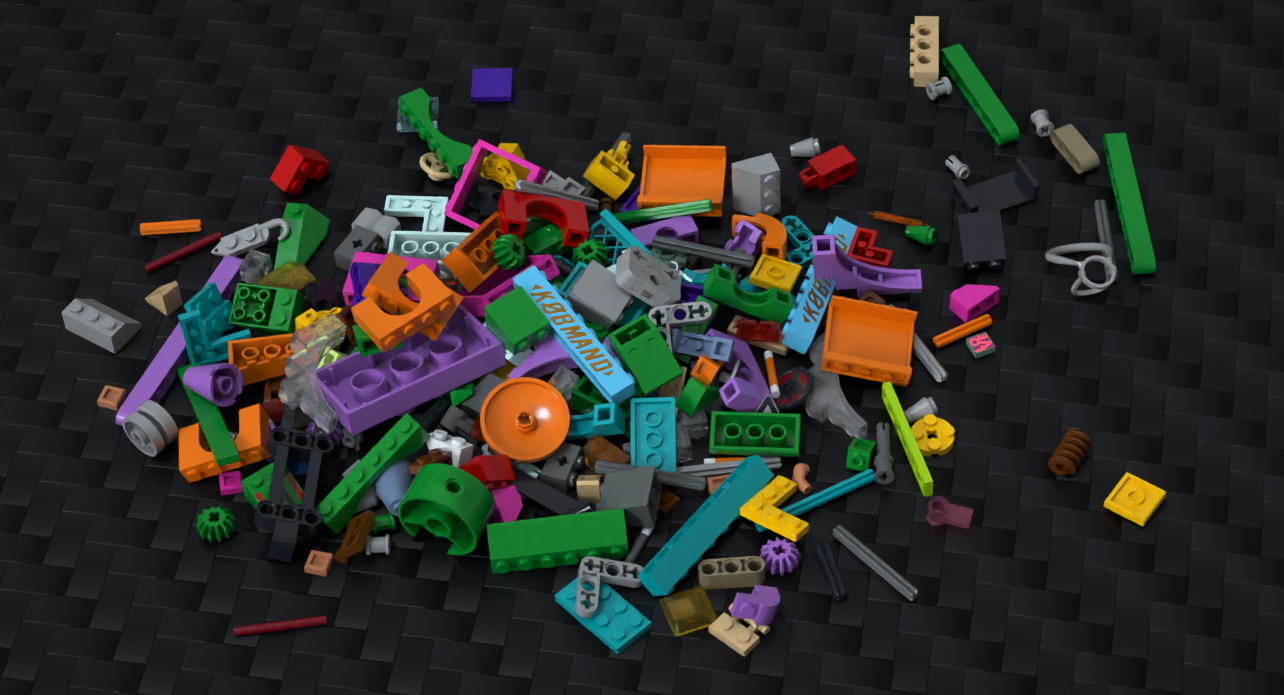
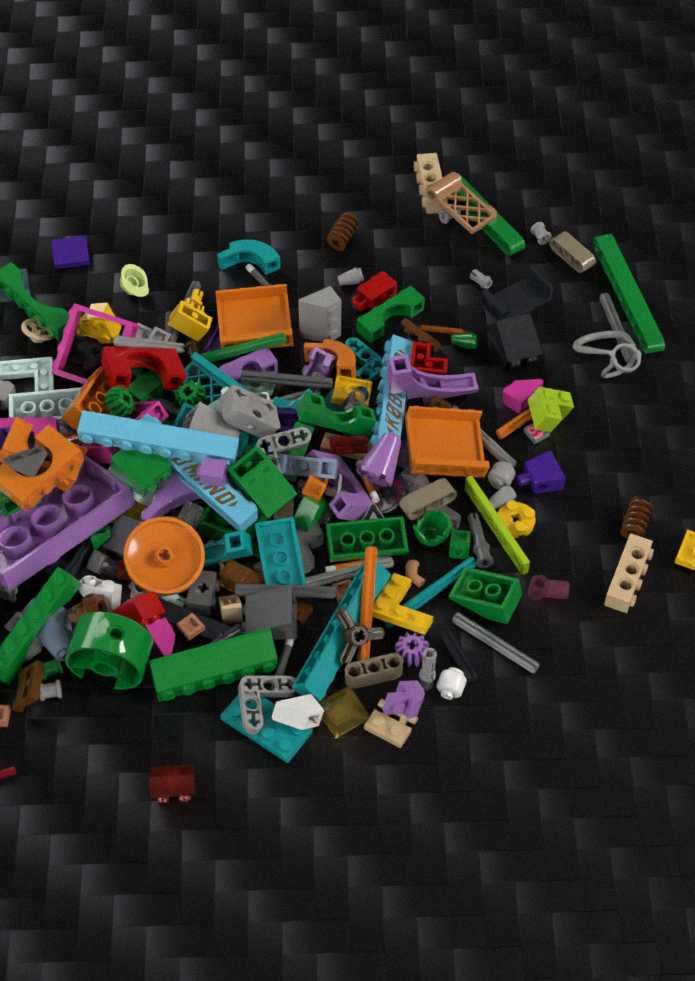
camera: 15 degrees left, 5 degrees up
none -> dark grey slope [2,445,47,477]
none -> medium azure brick [77,410,239,468]
none -> yellowish green piece [120,264,149,297]
none -> clear red brick [149,764,195,803]
none -> nougat tile [176,613,205,641]
none -> medium lavender brick [197,457,228,487]
none -> teal arch [217,240,280,275]
none -> dark grey bar [246,264,271,286]
none -> white slope [271,694,324,730]
none -> reddish brown piece [327,213,359,251]
none -> black piece [335,386,369,412]
none -> dark brown bush [336,608,385,665]
none -> medium lavender cone [356,432,401,487]
none -> green arch [357,286,425,344]
none -> orange axle [357,546,378,661]
none -> dark tan beam [399,478,457,520]
none -> reddish brown plate [401,317,441,352]
none -> green hair [413,510,452,547]
none -> light grey pin [419,648,437,691]
none -> medium nougat piece [426,172,497,234]
none -> white head [437,667,467,700]
none -> green slope [449,567,522,624]
none -> light grey head [488,461,516,489]
none -> dark purple torso [516,451,566,493]
none -> lime brick [528,387,574,432]
none -> tan brick [604,533,654,613]

